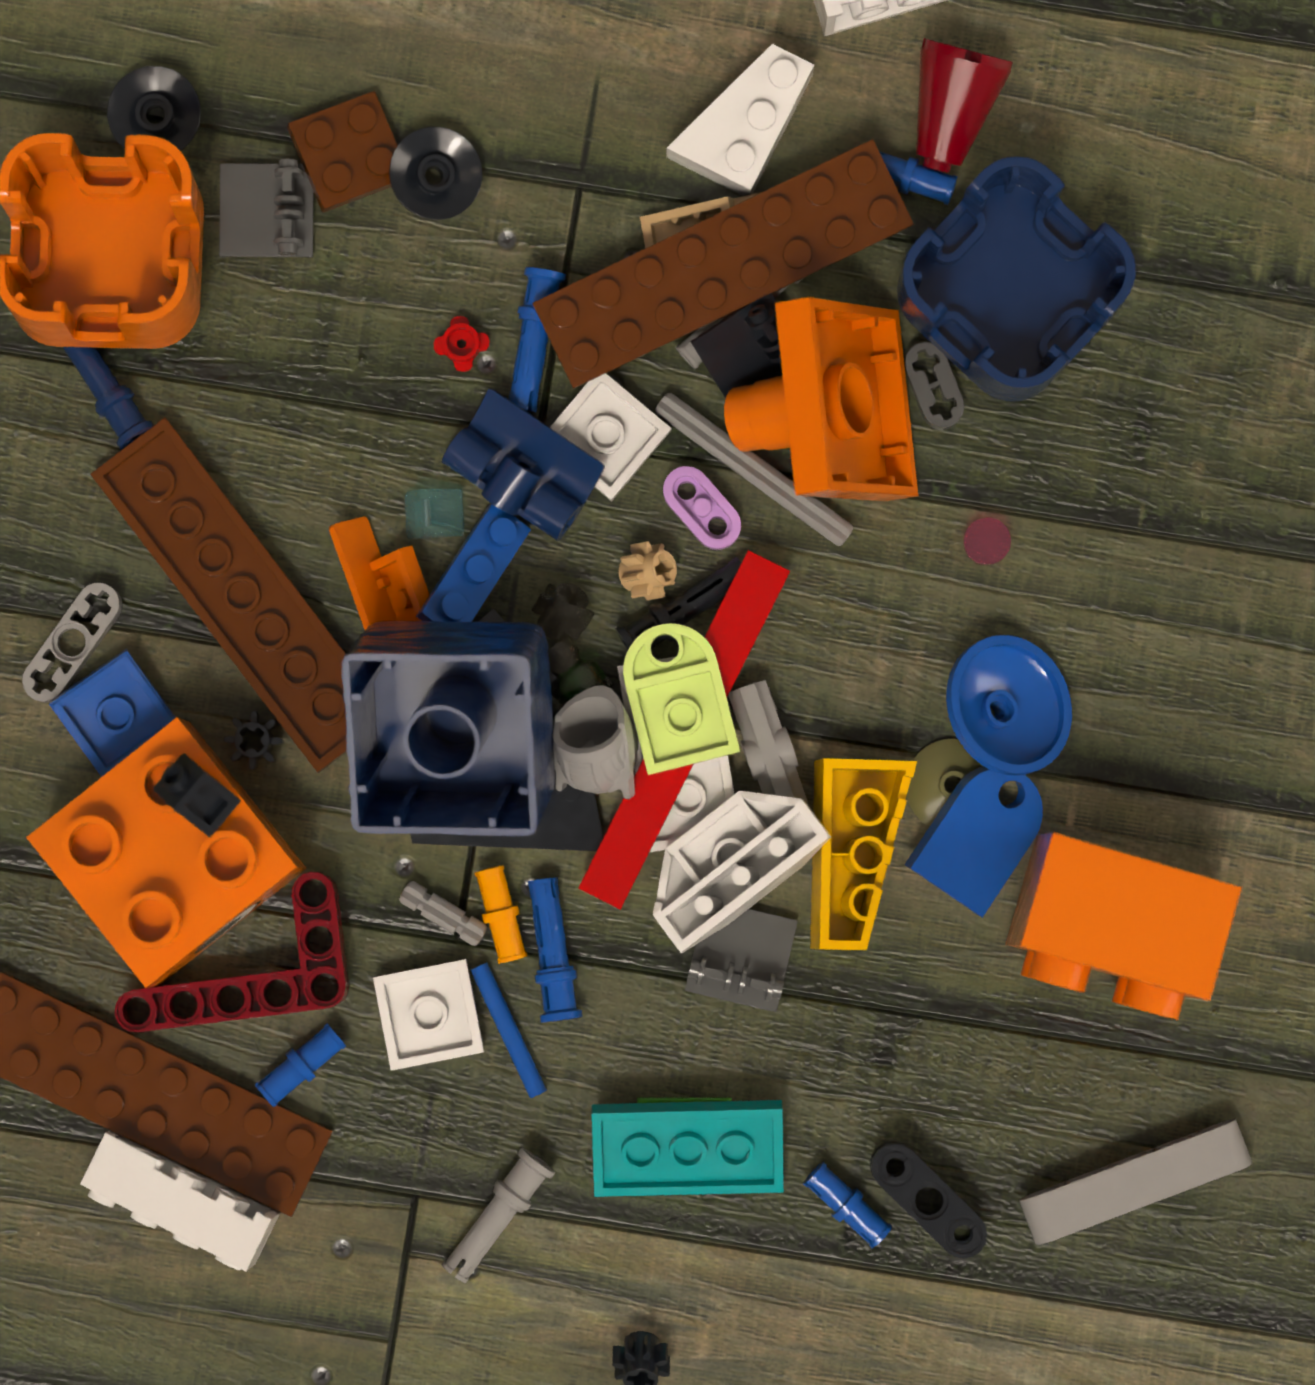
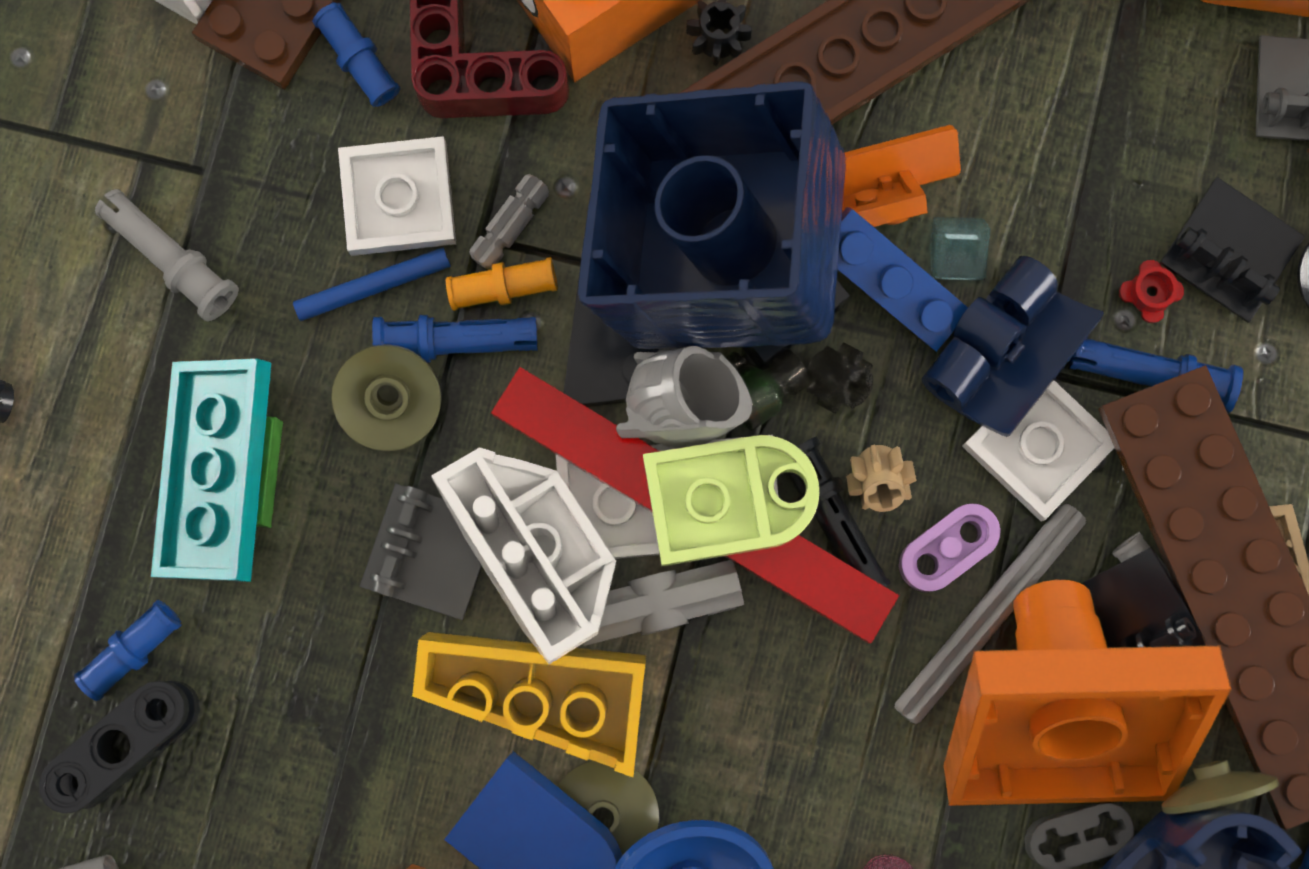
camera: 90 degrees right, 5 degrees down
none -> olive dish [331,344,441,451]
none -> black hinge [1160,177,1305,323]
none -> olive dish [1161,759,1279,814]

